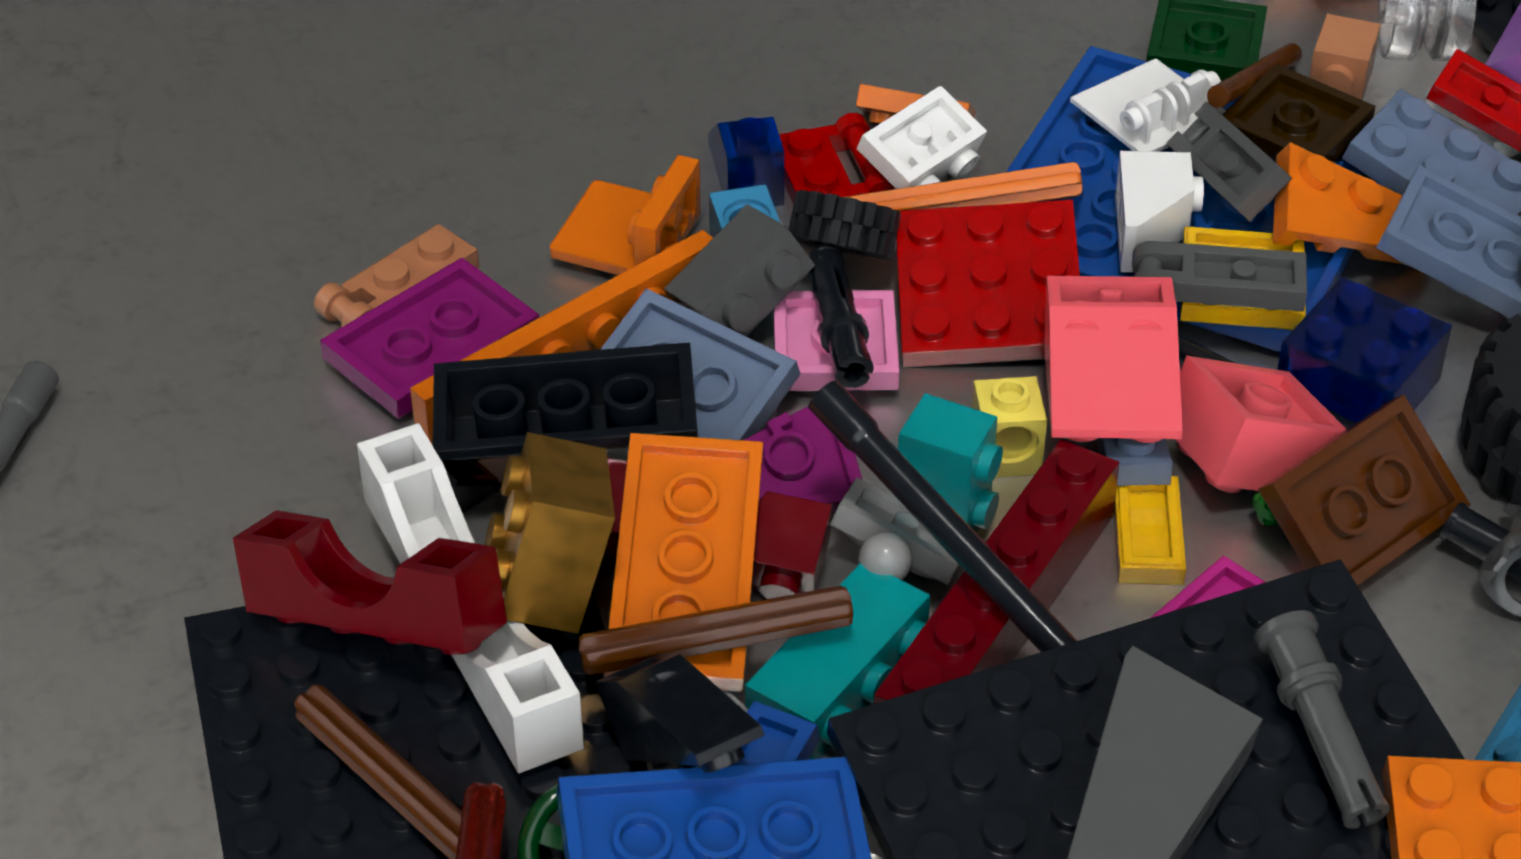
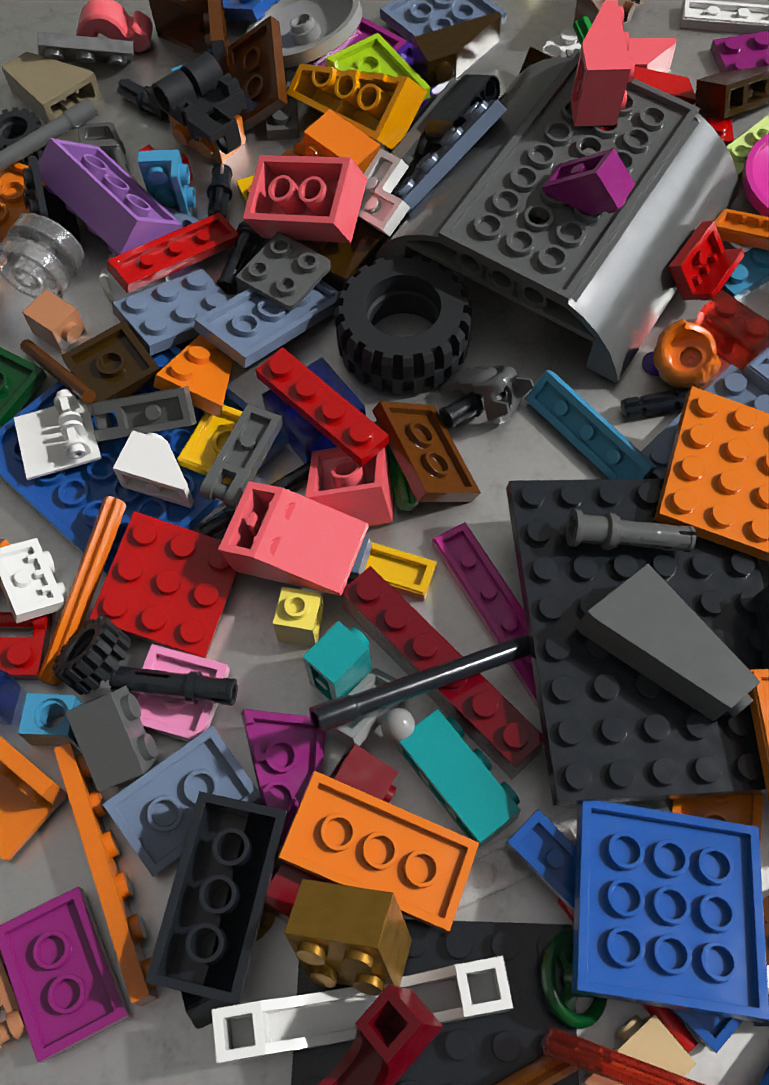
camera: 70 degrees left, 20 degrees up
reddish brown axle [578,586,854,675] -> none
black slope [595,654,765,773] -> none
none -> red plate [255,347,389,467]

